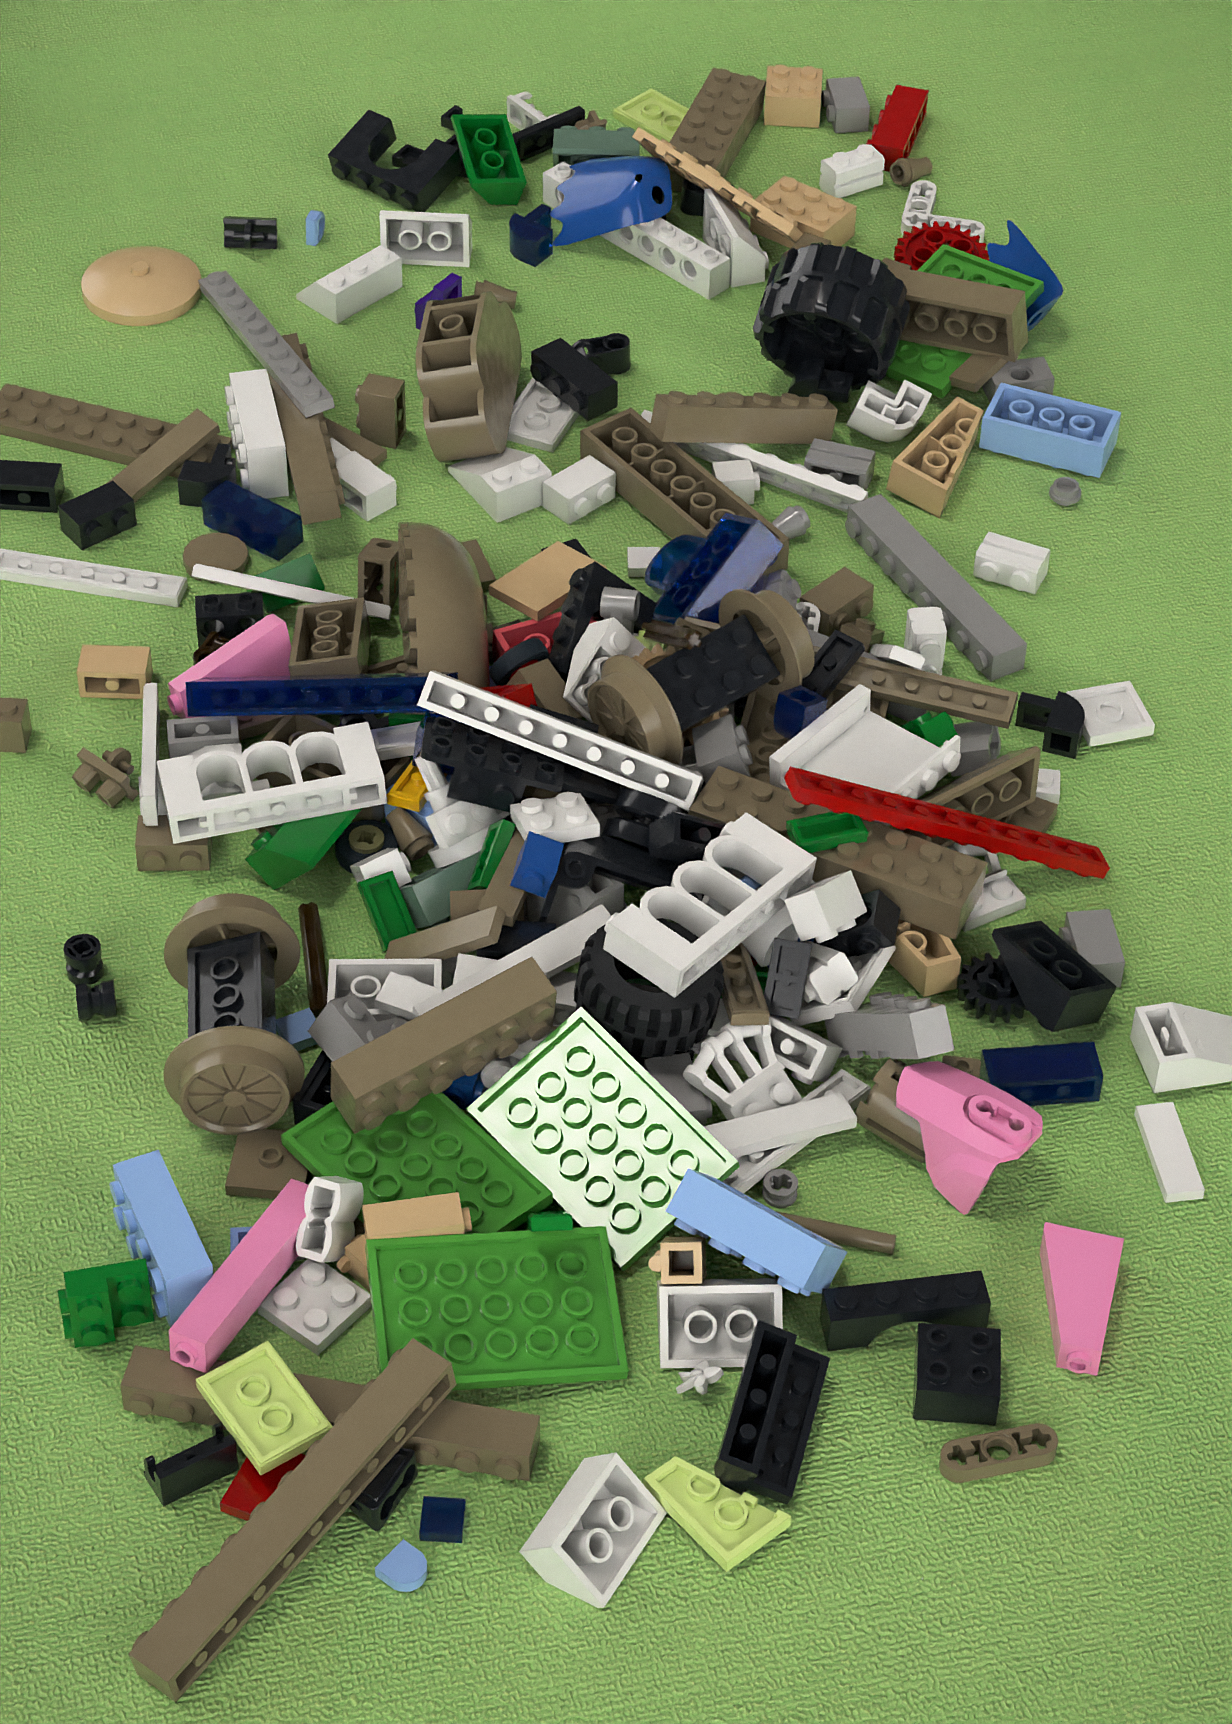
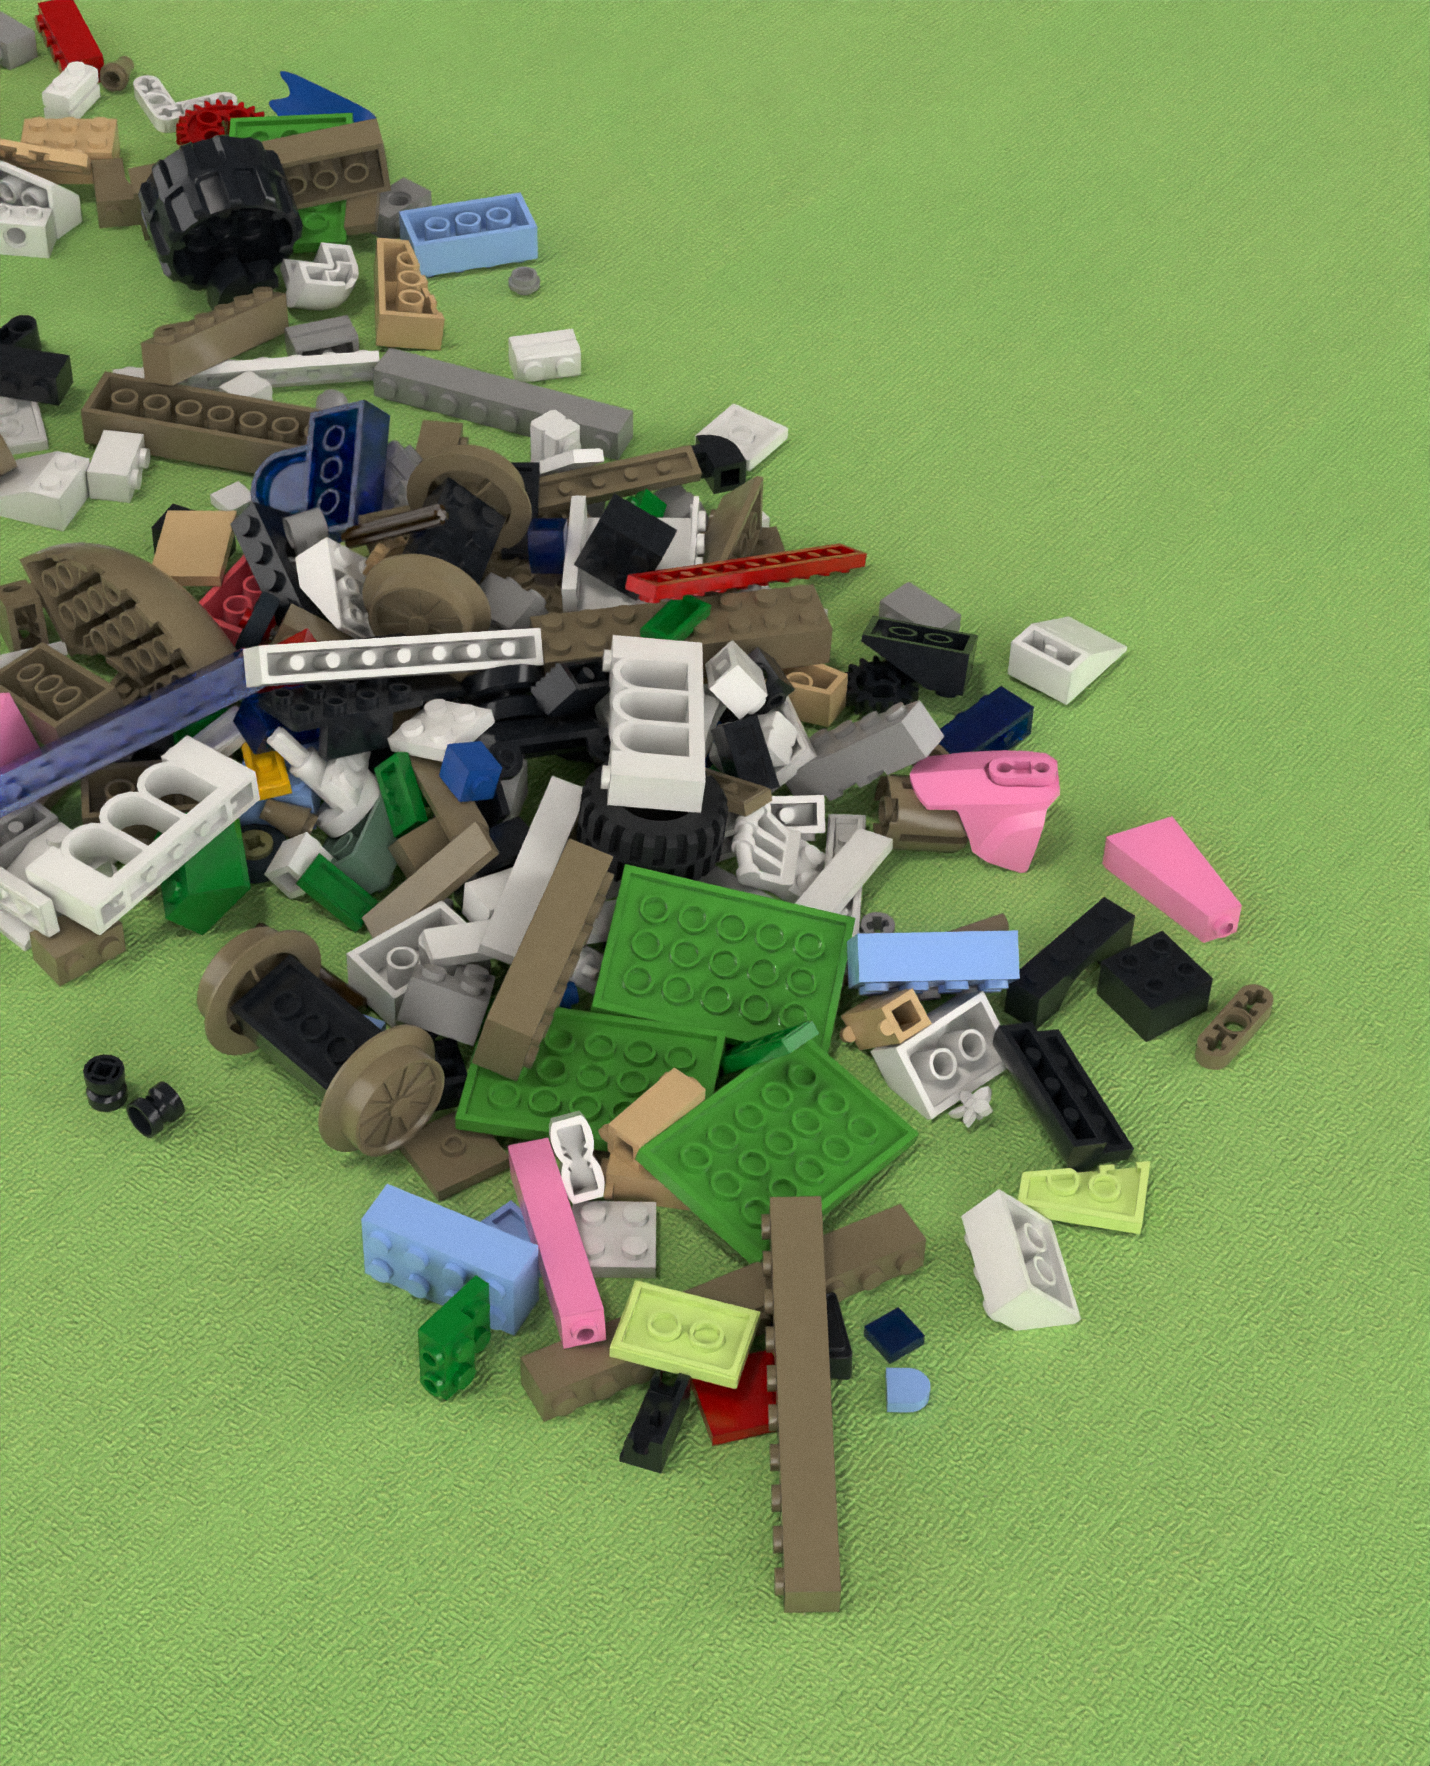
camera: 40 degrees left, 0 degrees up
white tile [1134,1102,1205,1203] -> none
none -> black brick [574,493,677,601]

